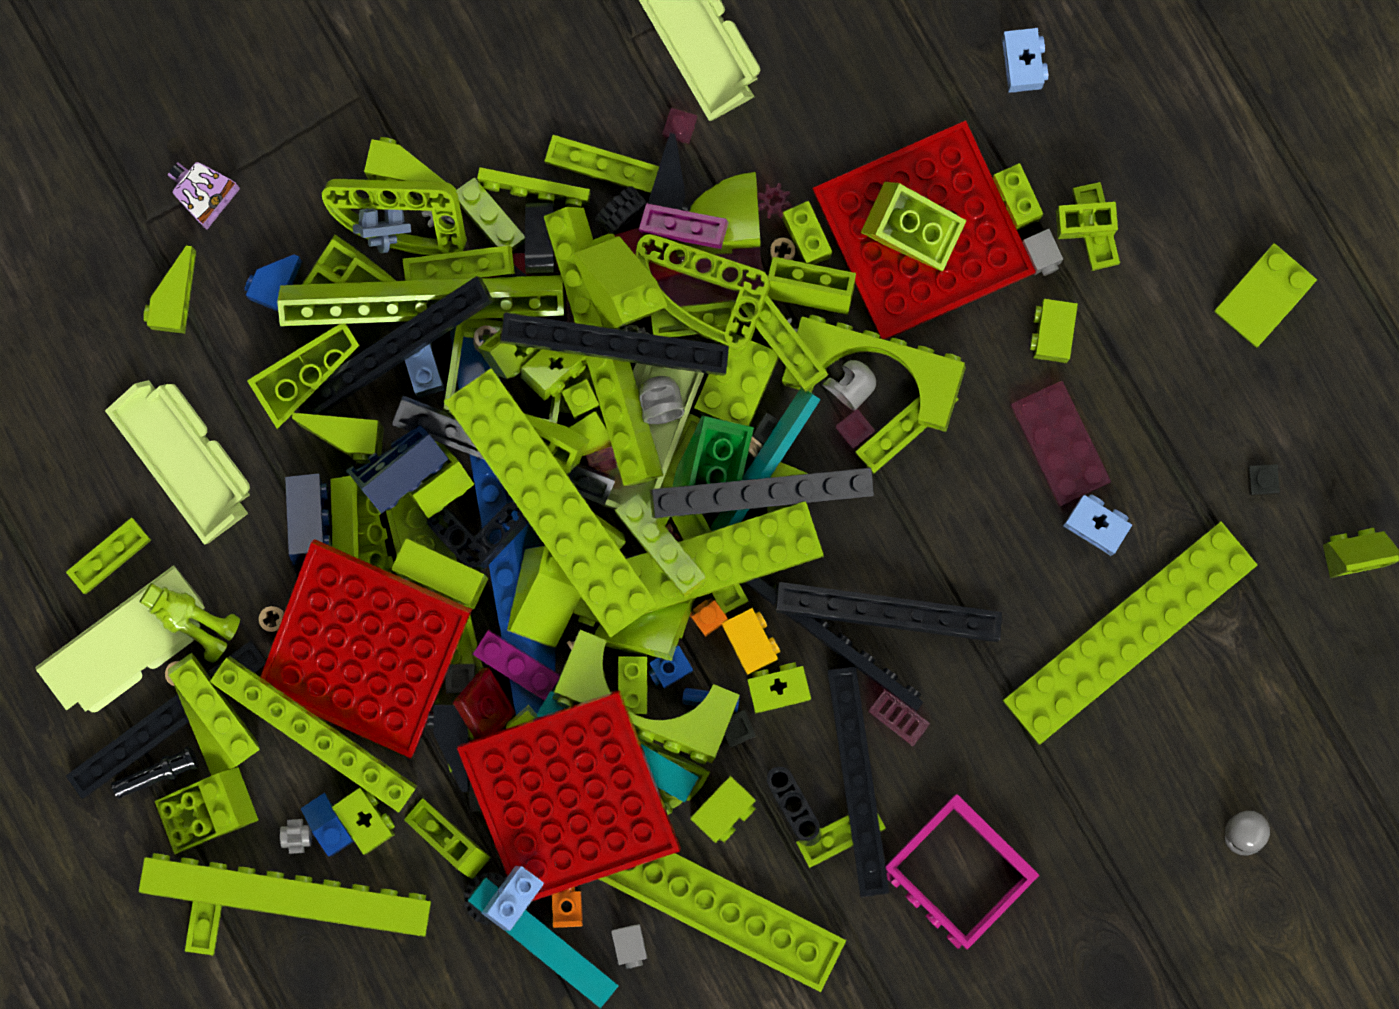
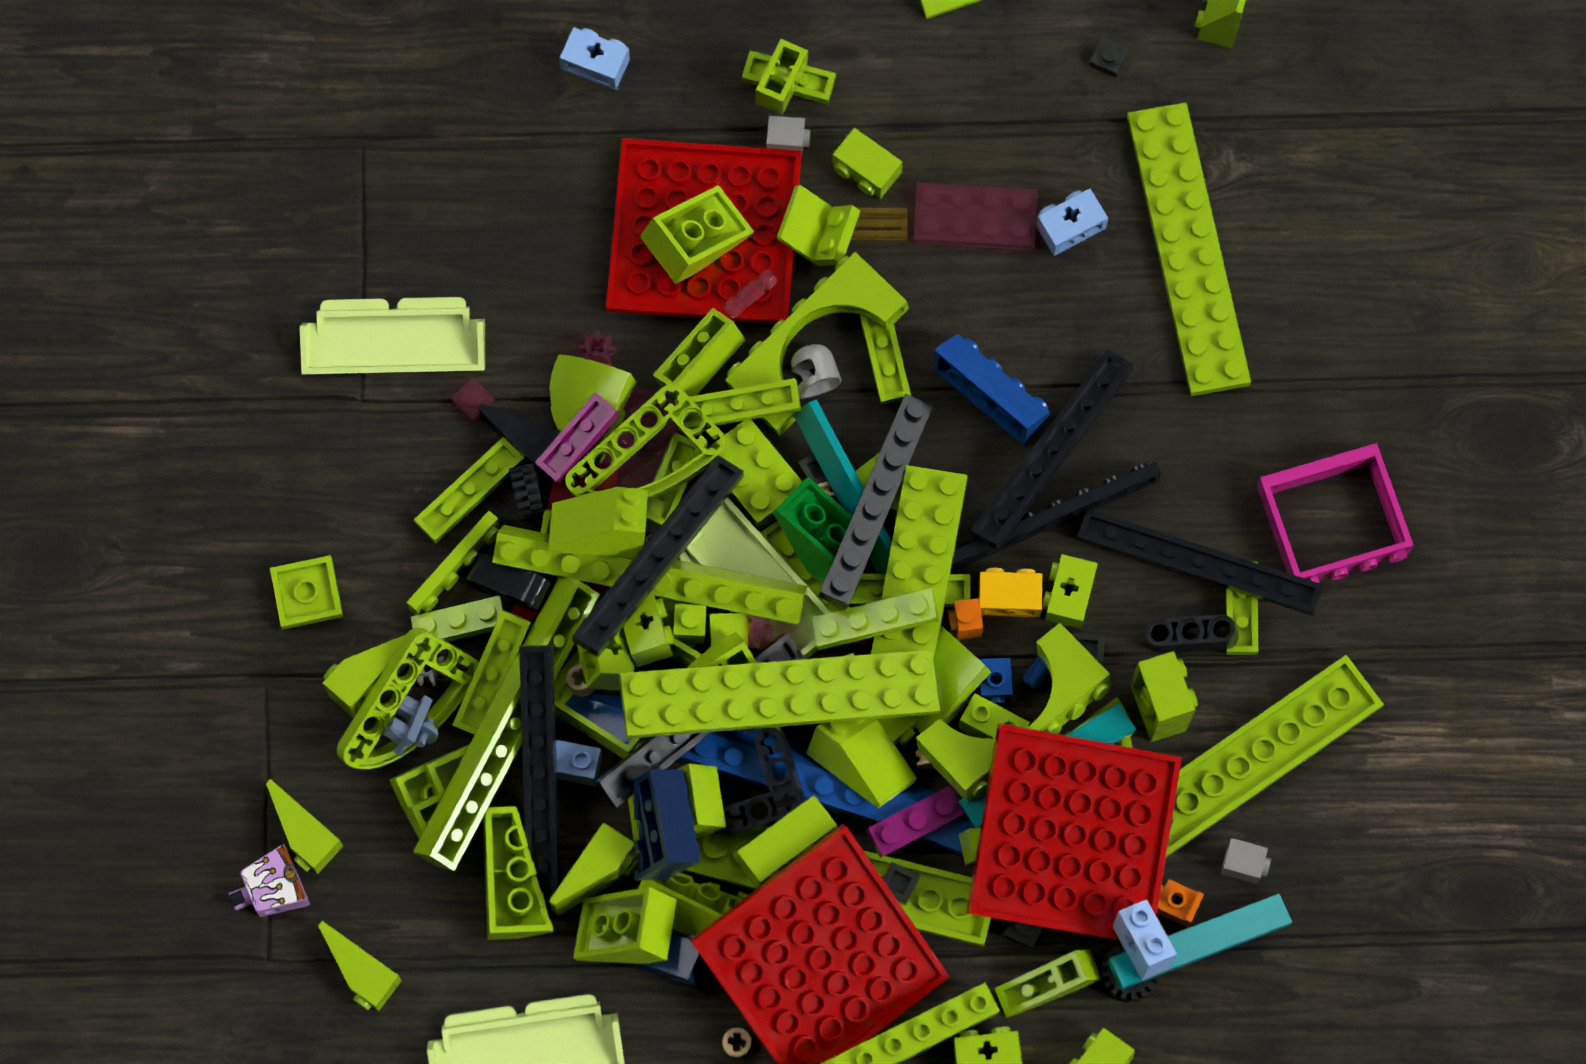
camera: 65 degrees left, 10 degrees down
blue slope [245,255,303,311] -> none
black slope [428,705,470,792] -> none
dark red tile [453,667,516,740] -> none
light grey helmet [639,376,685,424] -> none
tan bush [770,238,795,260] -> none
lime brick [782,201,832,265] -> none
clear pink plate [835,409,875,449] -> none
clear pink slope [868,689,930,746] -> none
lime brick [993,163,1043,230] -> none
light grey helmet [1225,811,1270,856] -> none
none -> lime slope [266,779,343,874]
none -> lime plate [270,555,343,630]
none -> lime slope [573,887,677,964]
none -> clear pink axle [724,269,777,318]
none -> lime bracket [777,185,860,266]
none -> clear yellow tile [851,208,907,240]
none -> blue slope [932,334,1050,447]

